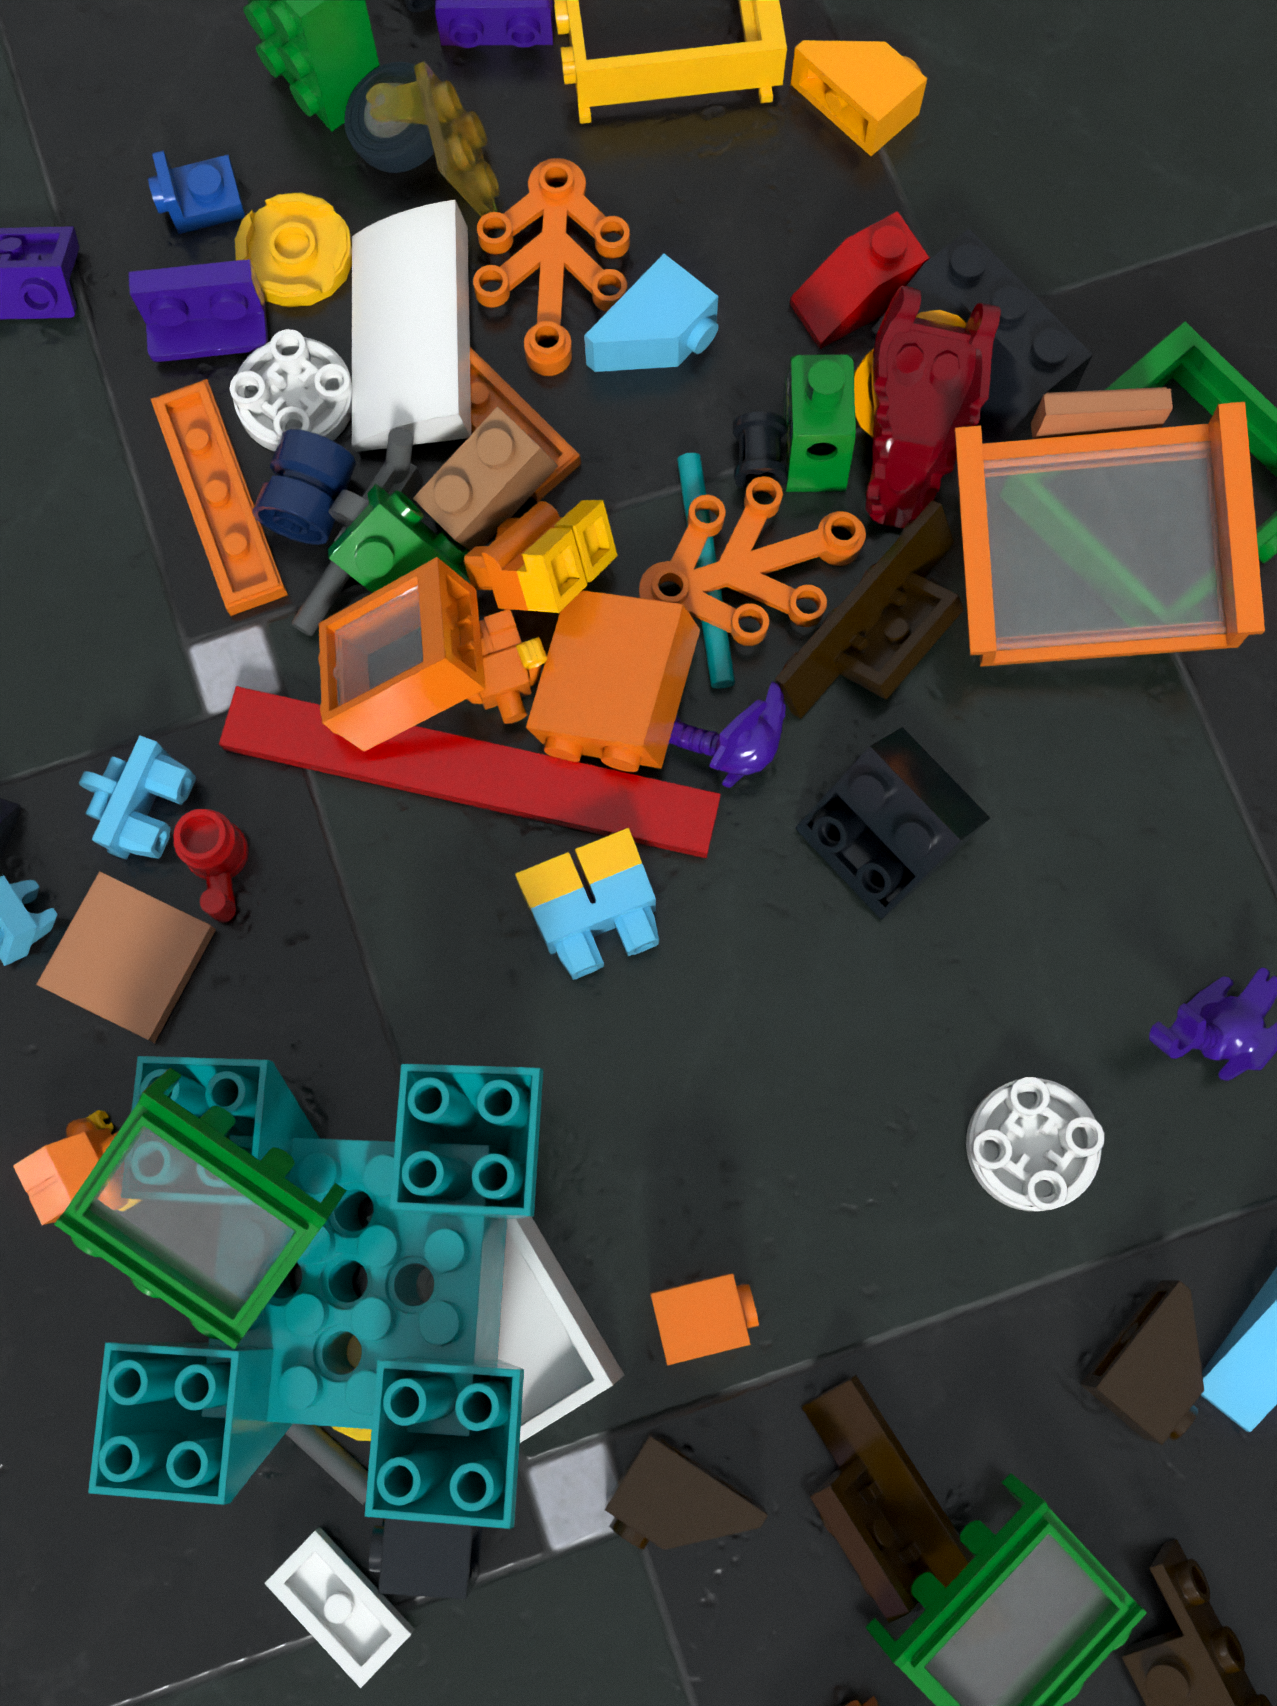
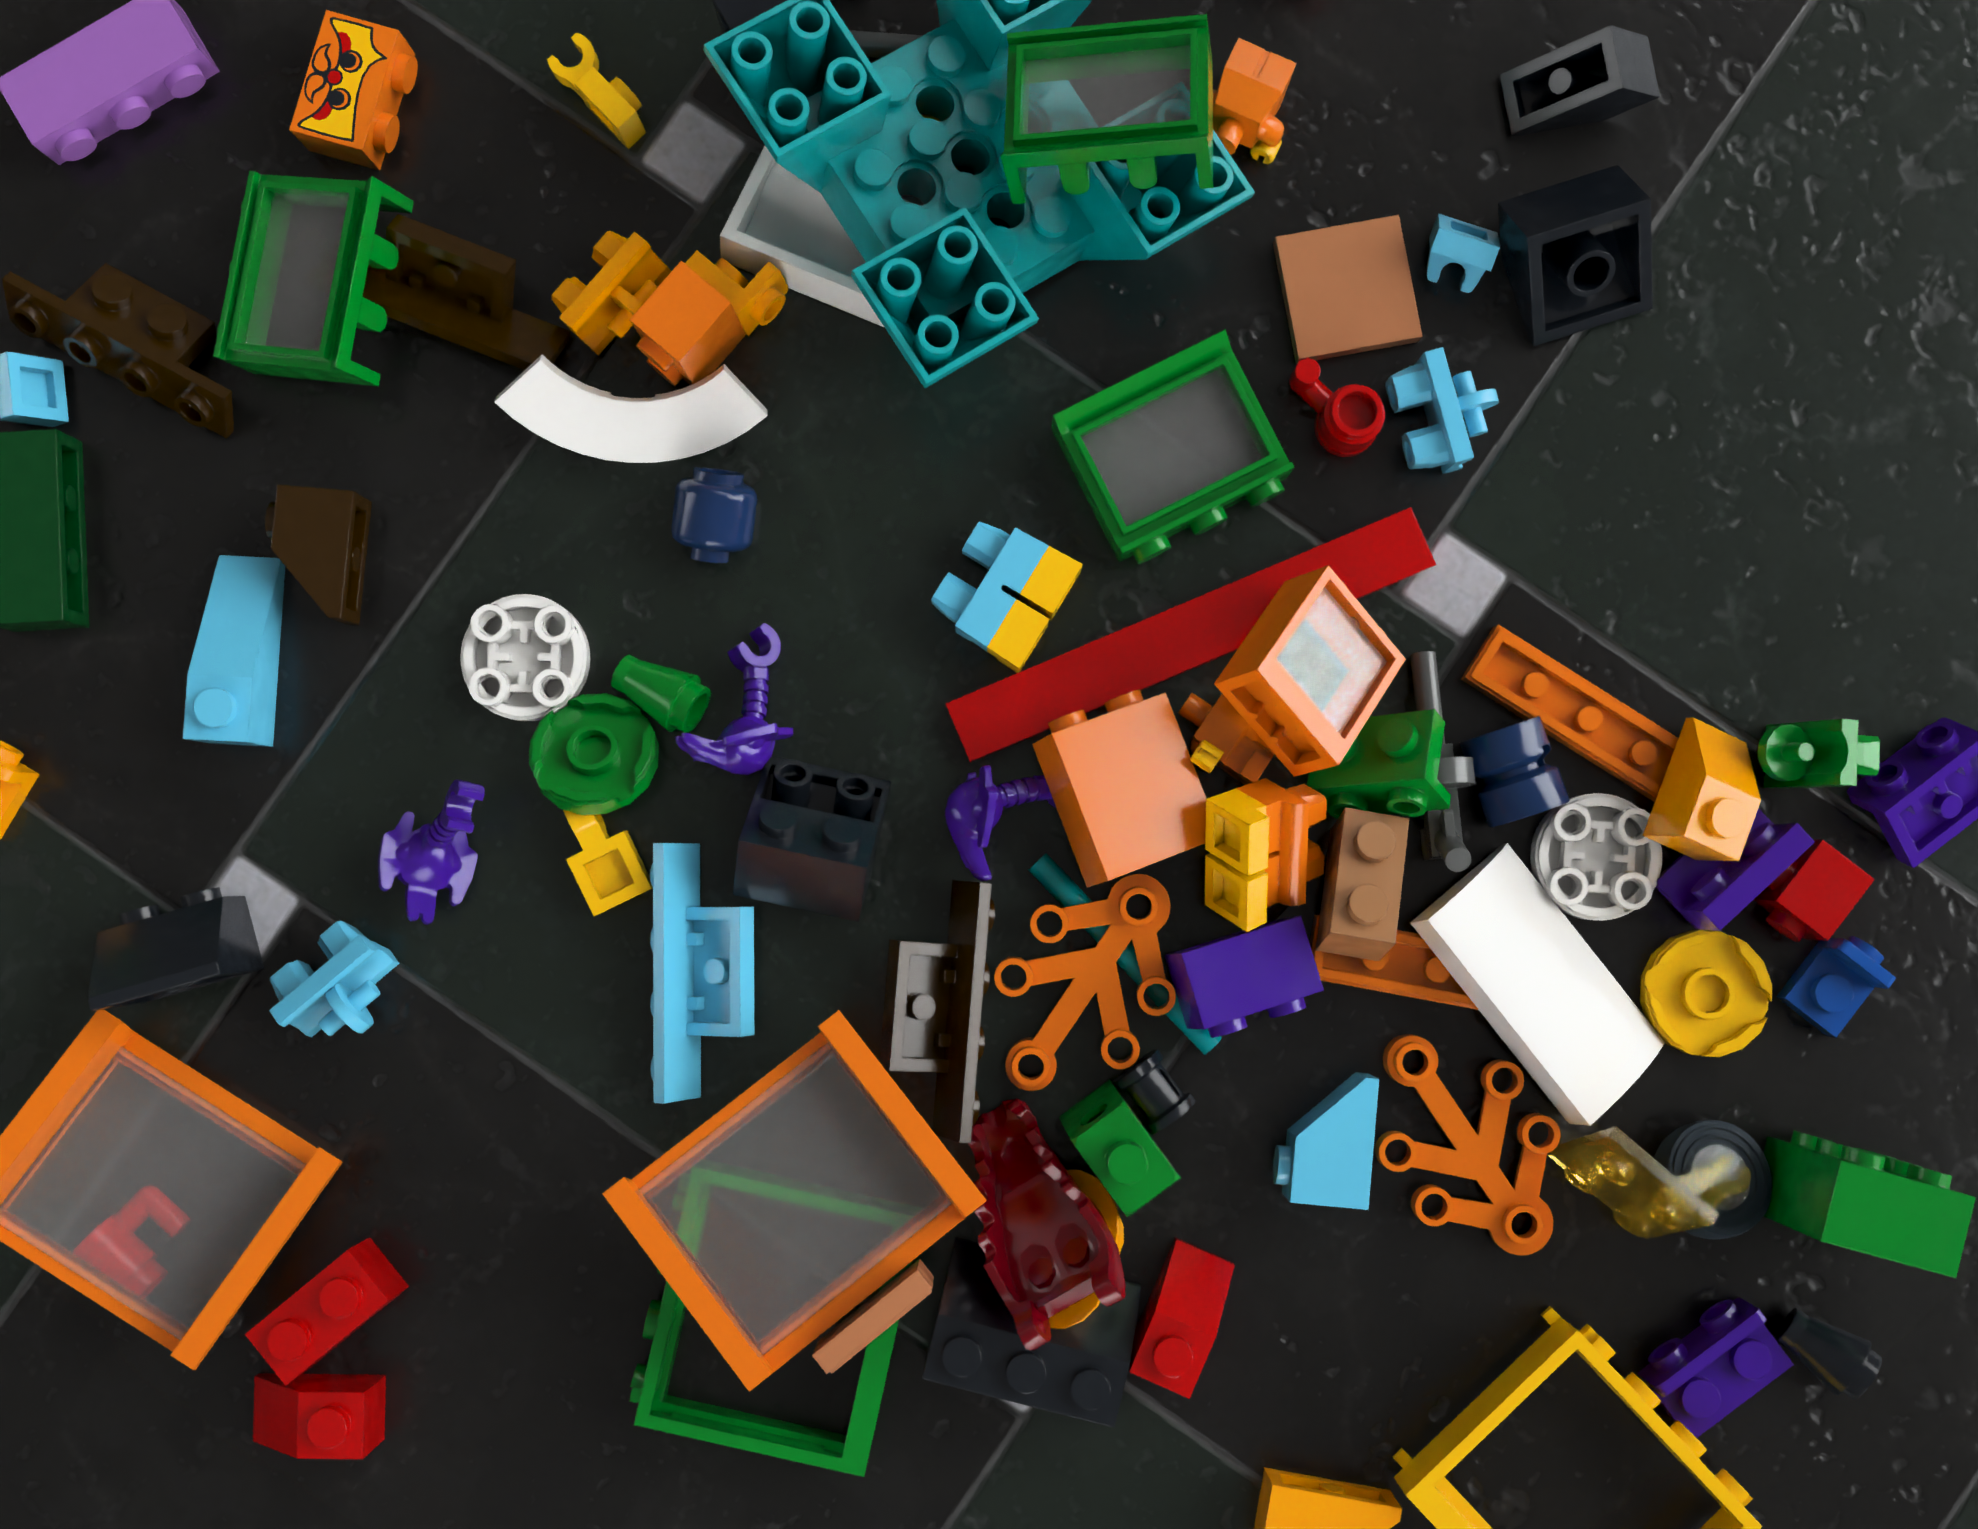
camera: 145 degrees right, 10 degrees up
dark brown slope [604,1430,768,1550] -> none
none -> white tile [494,355,768,463]
none -> green tile [529,693,659,815]
none -> yellow plate [547,33,646,149]
none -> light orange hips [551,231,671,356]
none -> yellow plate [563,810,652,916]
none -> green cone [611,654,711,733]
none -> medium azure bracket [650,843,755,1104]
none -> dark blue head [671,468,757,563]
none -> dark purple piece [675,623,793,775]
none -> light orange bracket [685,250,789,336]
none -> window [1051,329,1294,564]
none -> dark purple brick [1164,916,1324,1038]
none -> light orange slope [1642,717,1761,861]
none -> red brick [1754,839,1875,942]
none -> green hips [1757,719,1880,789]

